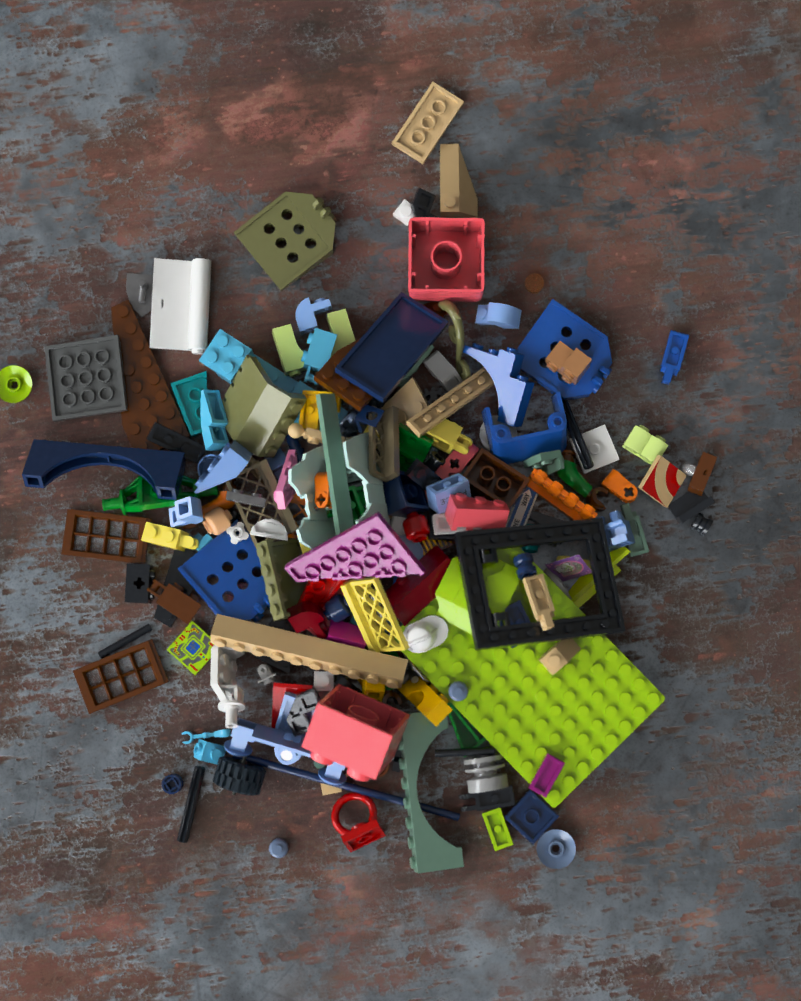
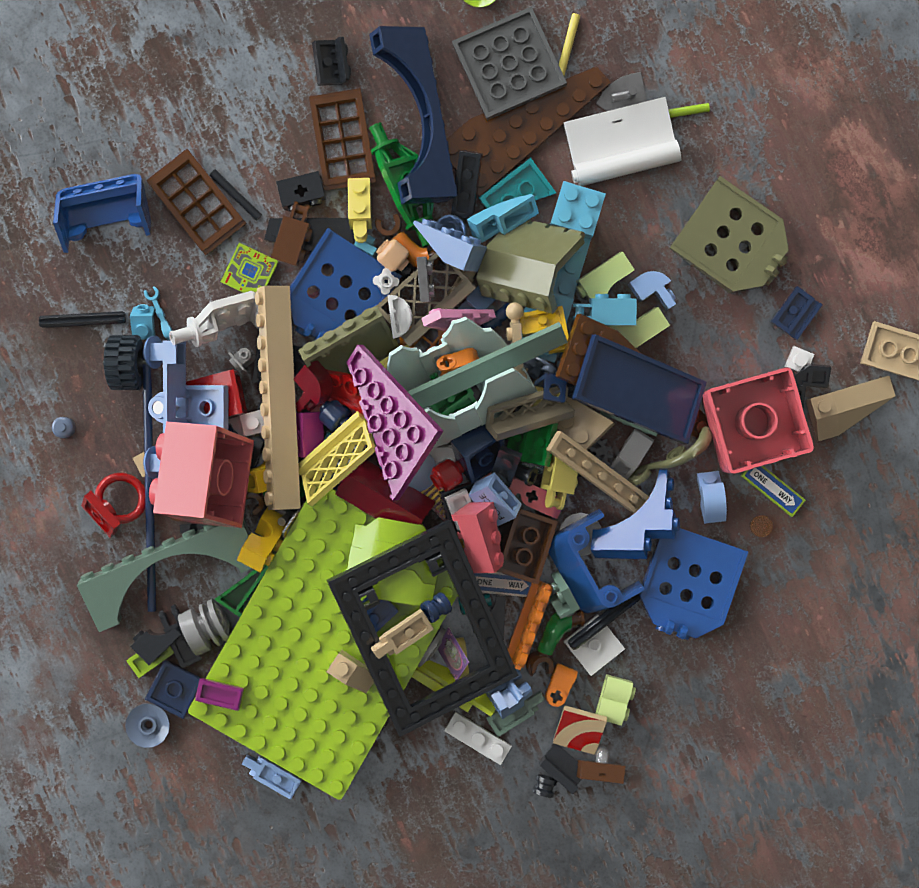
camera: 70 degrees right, 5 degrees up
dark blue wheel [162,774,184,794] -> none
light blue brick [168,496,203,529] -> none
tile [287,687,321,737] -> none
white piece [403,615,448,653] -> none
black bar [435,747,494,757] -> none
sand blue piece [448,681,468,701] -> none
medium nougat brick [545,341,592,385] -> none
blue hinge [660,330,689,385] -> none
none -> blue windscreen [53,174,151,253]
none -> black arch [130,626,183,665]
none -> light blue hinge [242,754,302,799]
none -> black bracket [312,37,351,86]
none -> white plate [444,711,512,765]
none -> light yellow bar [559,13,580,76]
none -> lime bar [668,103,710,118]
none -> tile [740,466,806,517]
none -> dark blue plate [770,286,823,340]

